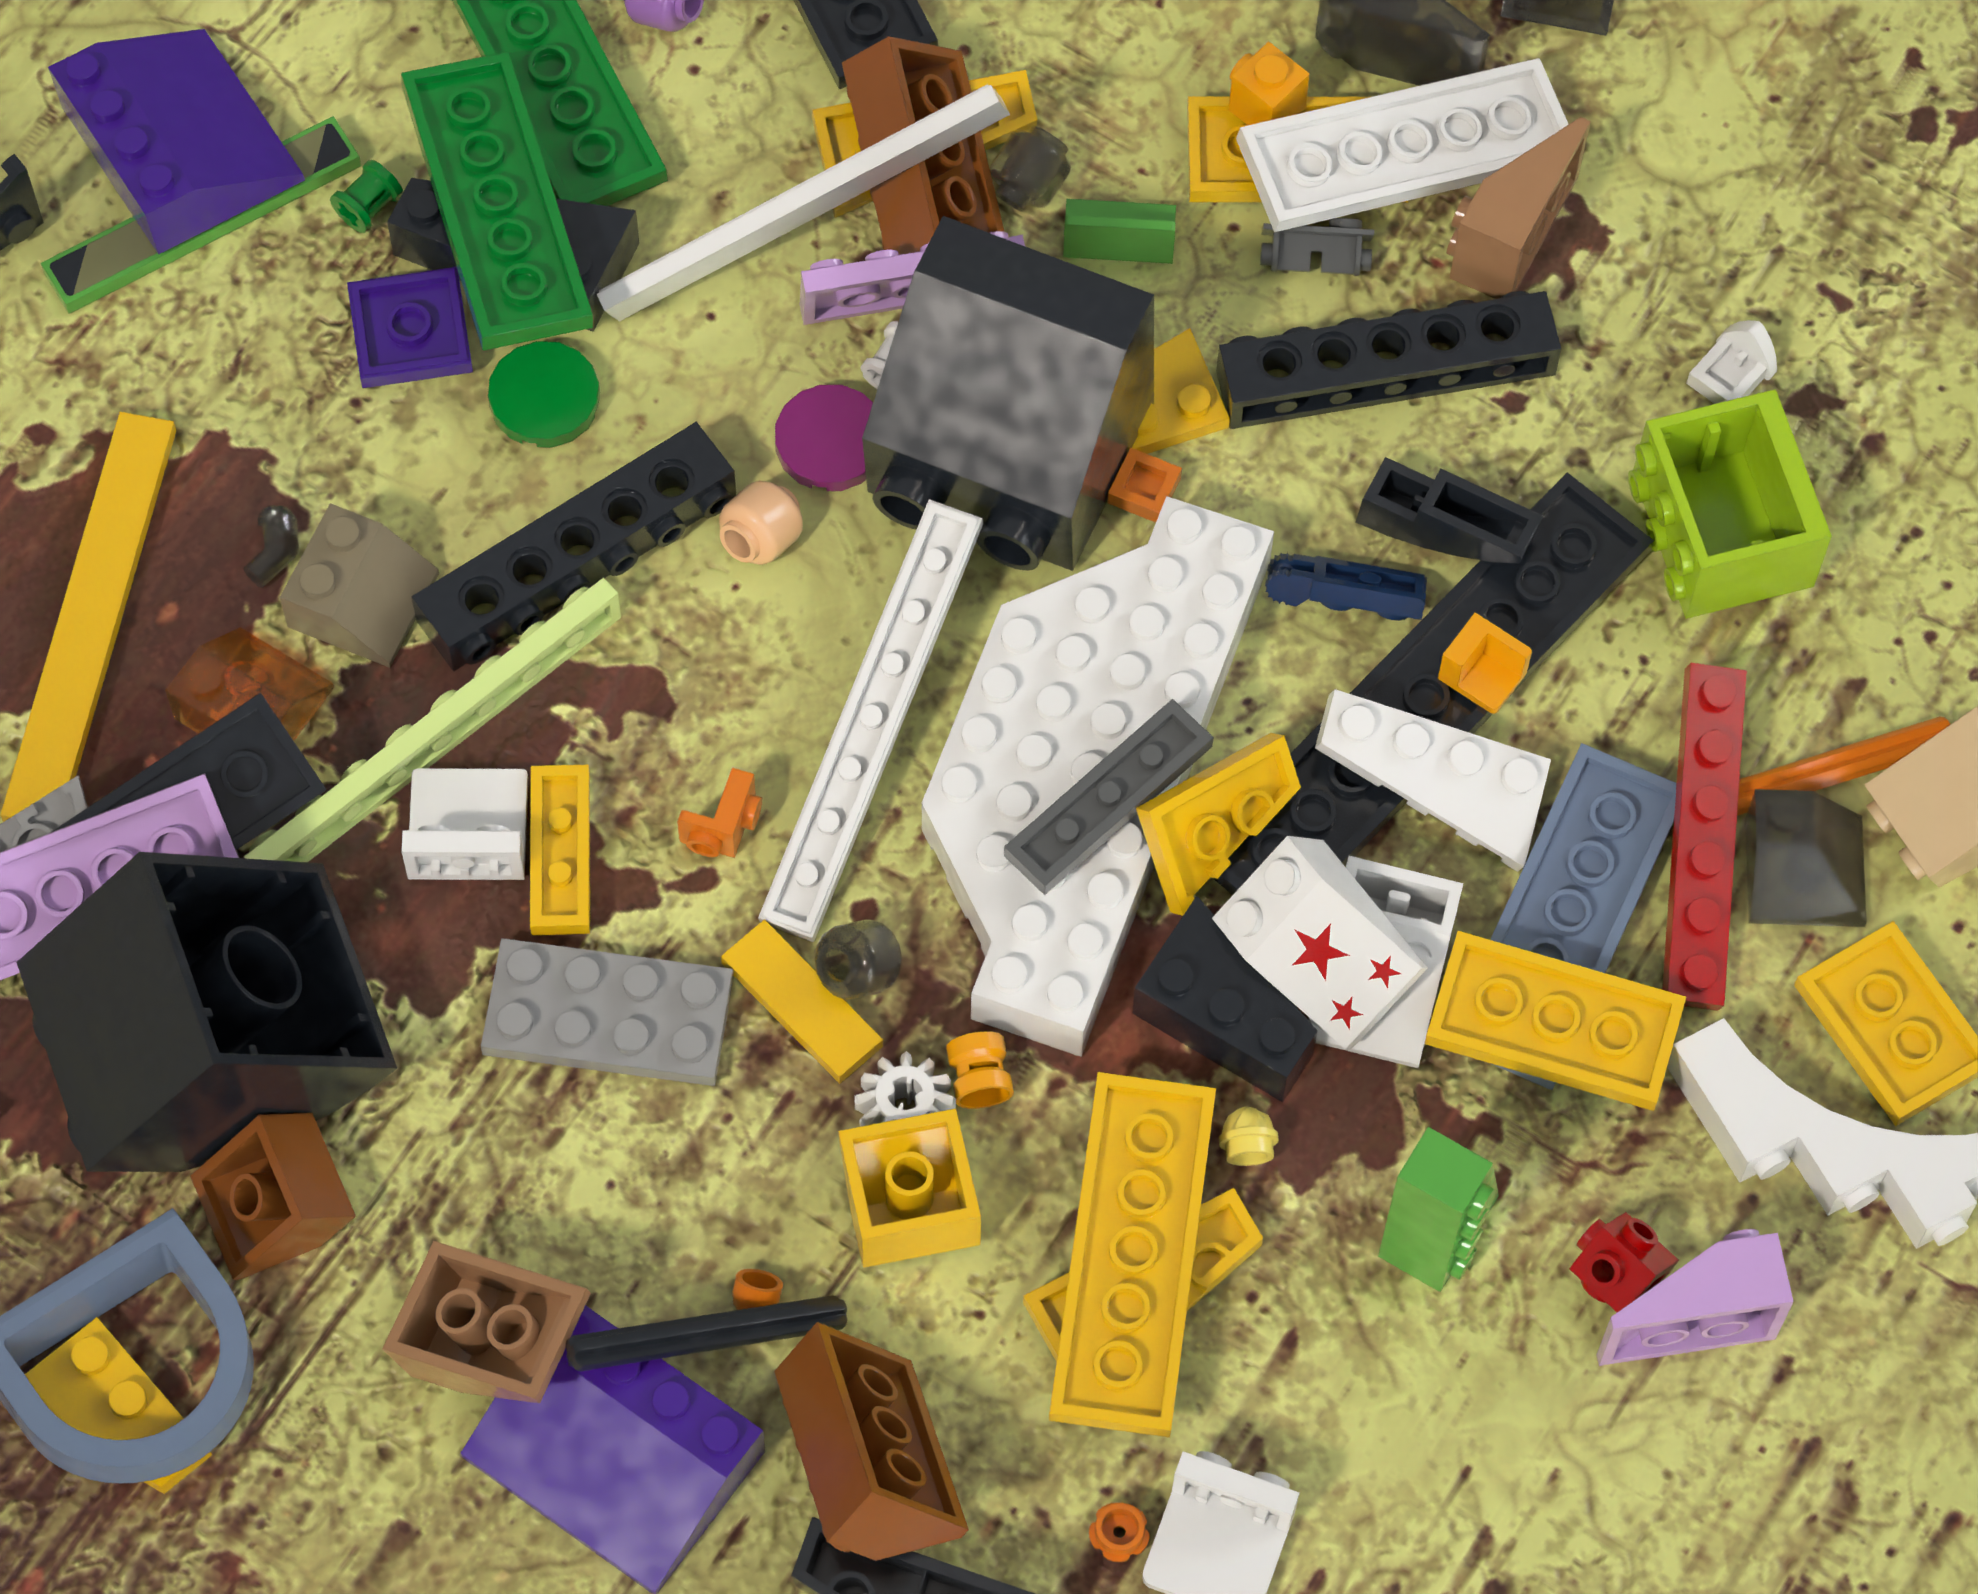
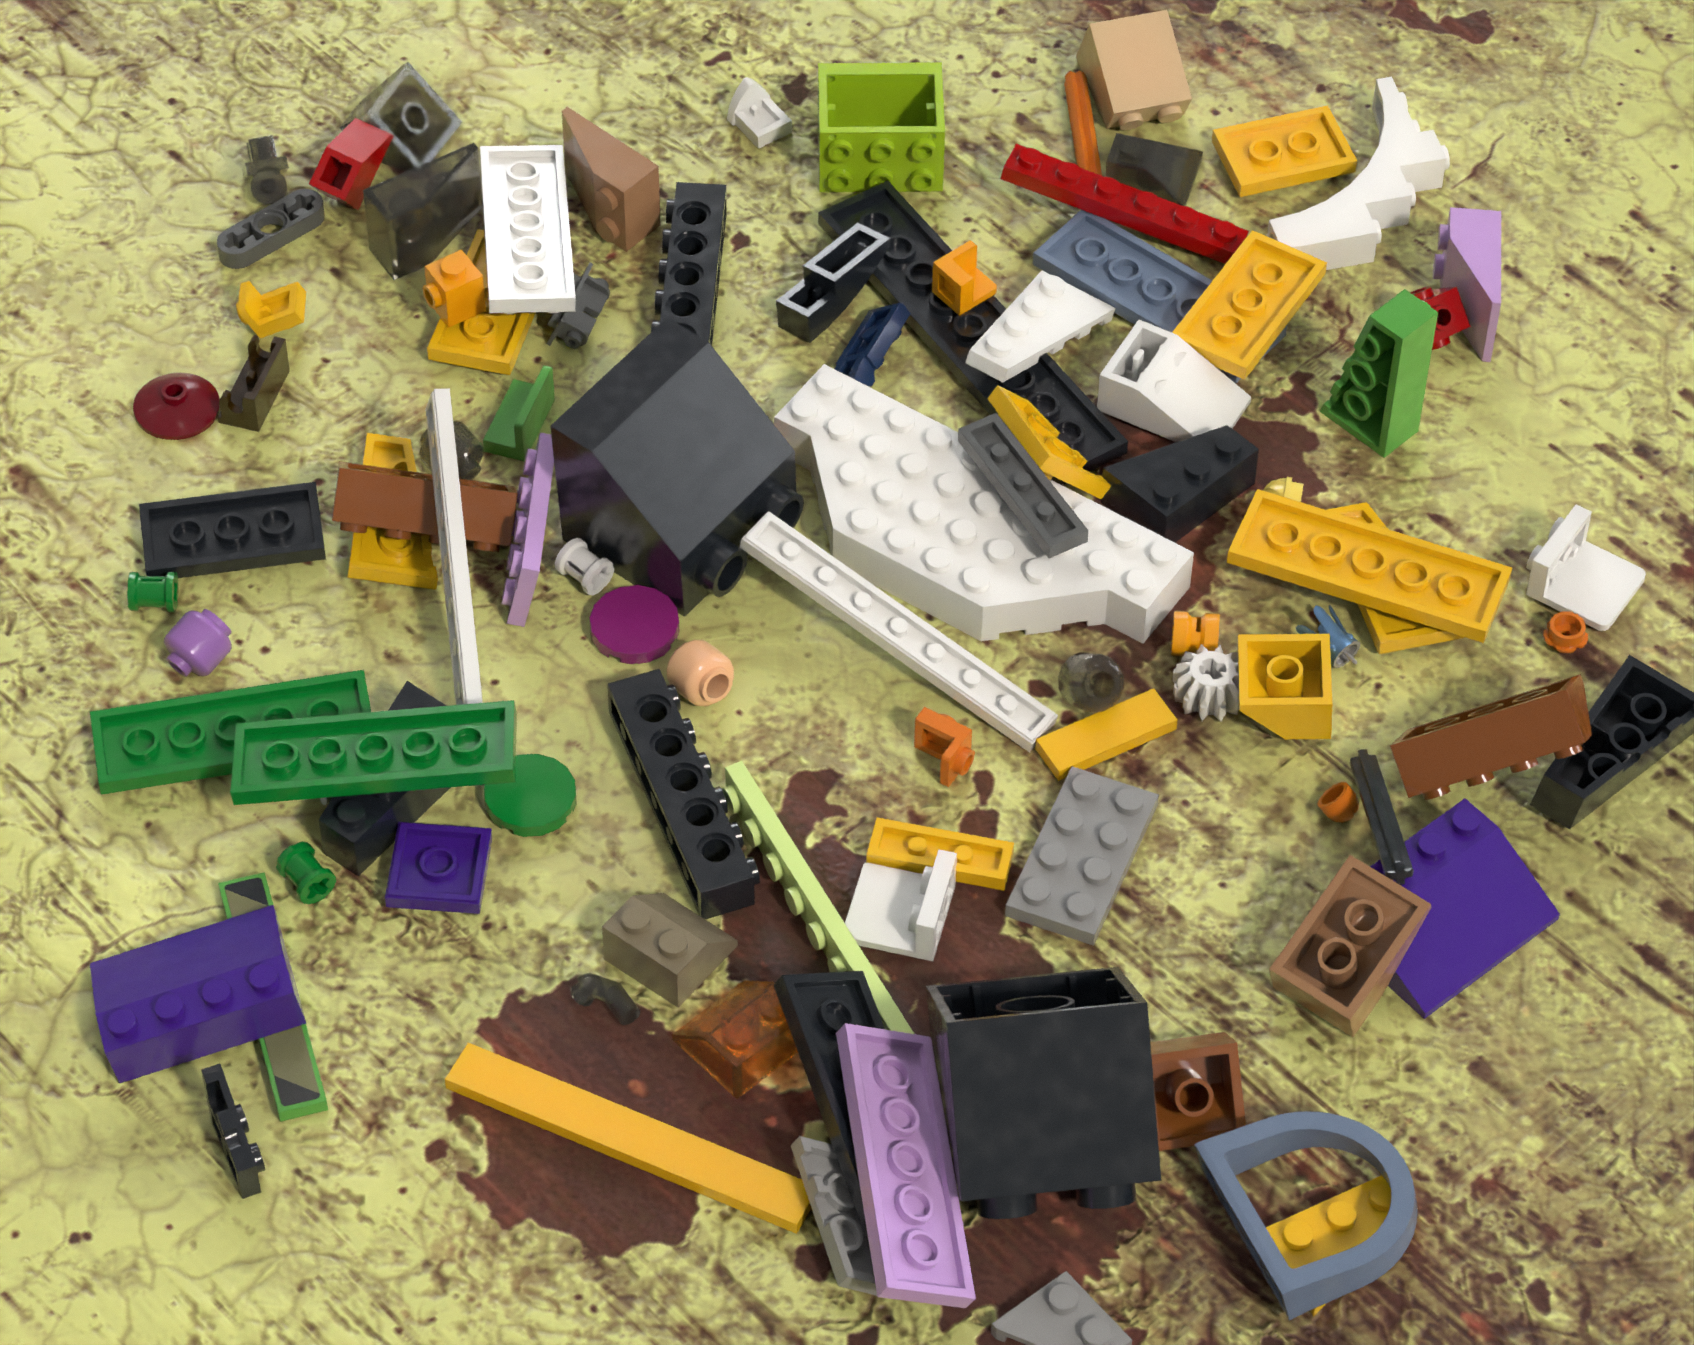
camera: 75 degrees left, 15 degrees down
white slope [1212,836,1427,1050] -> none
none -> flat silver piece [1296,605,1360,668]

